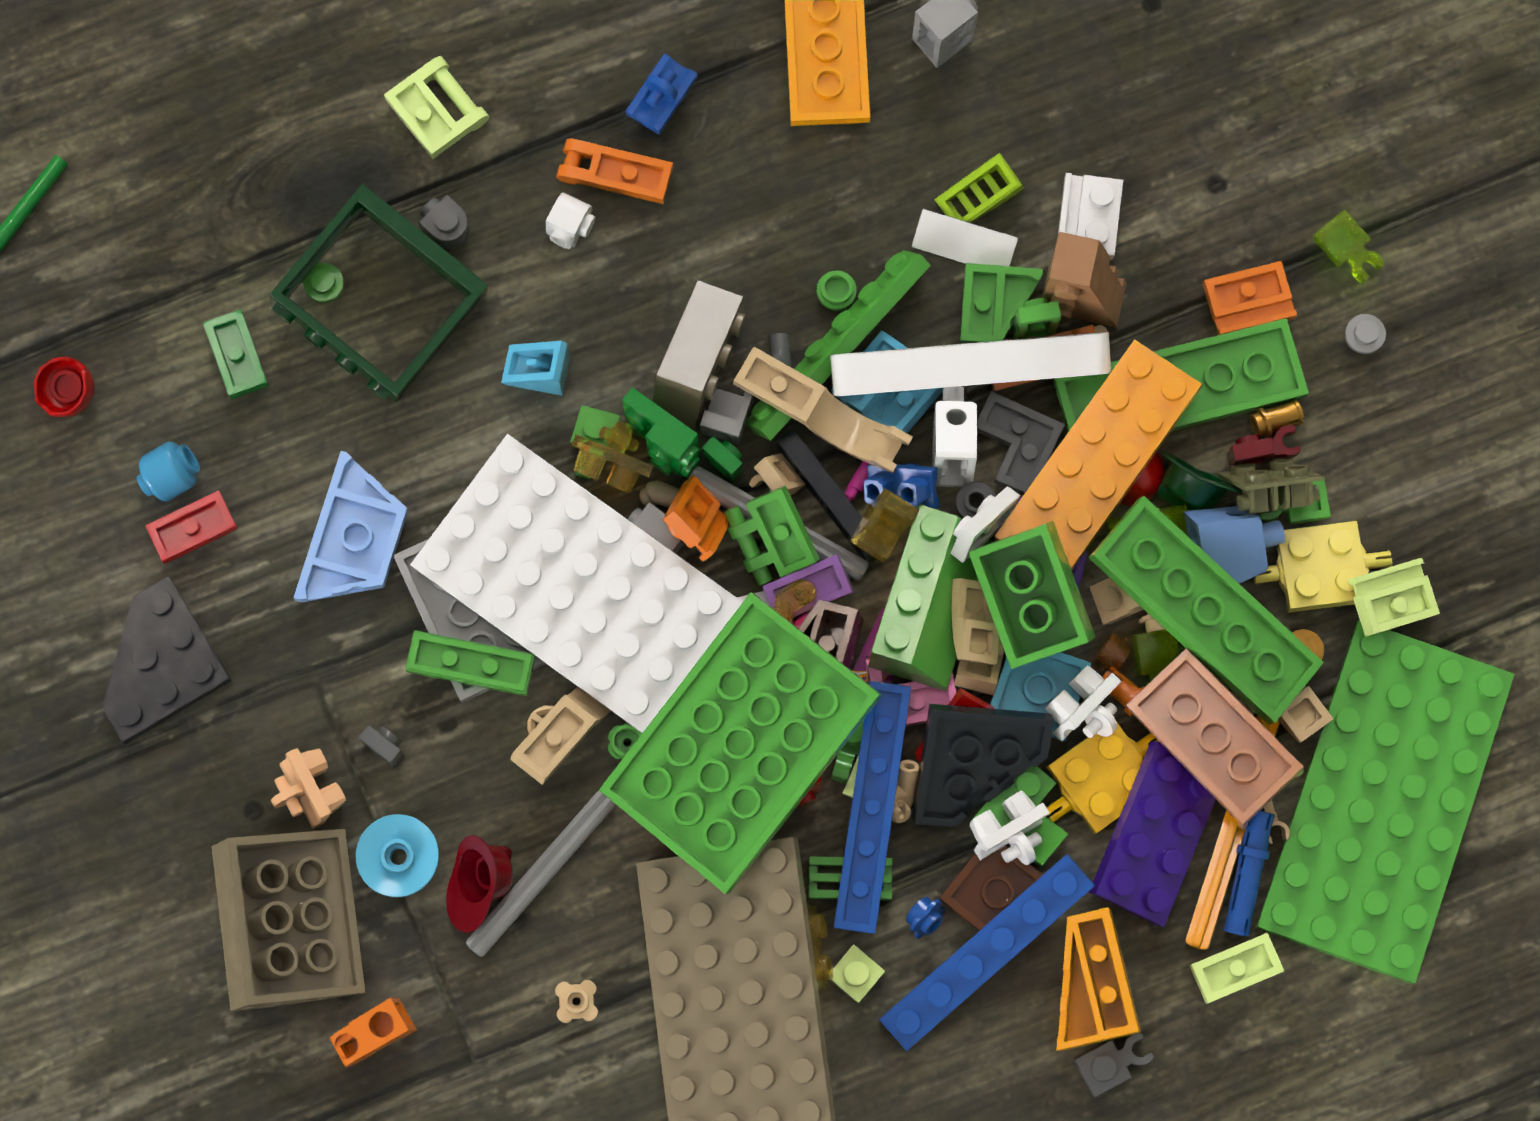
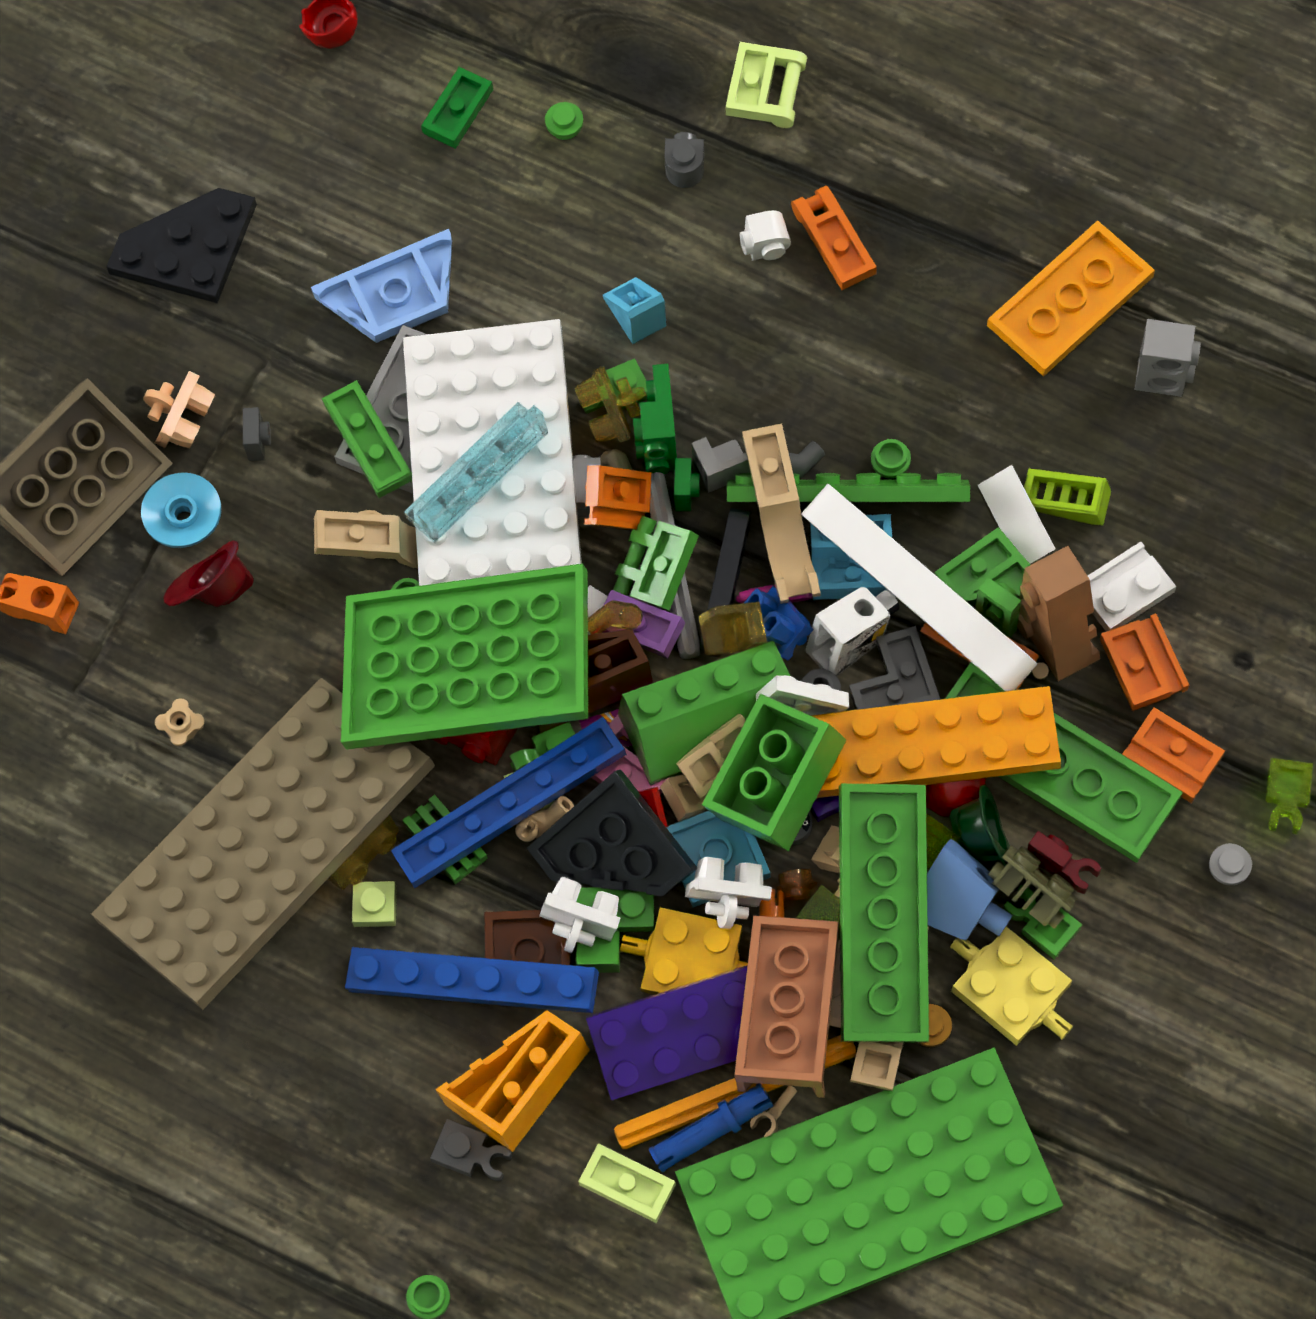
camera: 55 degrees right, 10 degrees down
dark azure head [137,441,200,502] -> none
plate [145,490,238,564] -> none
dark green window [270,184,488,402] -> none
light grey axle [466,791,615,957] -> none
blue hips [626,53,698,135] -> none
wedge [652,281,746,431] -> none
tan tile [749,453,805,495] -> none
blue plate [906,897,945,939] -> none
pearl gold pin [1249,399,1304,439] -> none
yellowish green plate [1347,558,1440,637] -> none
none -> clear light blue fence [404,402,548,543]
none -> orange plate [1100,614,1189,711]

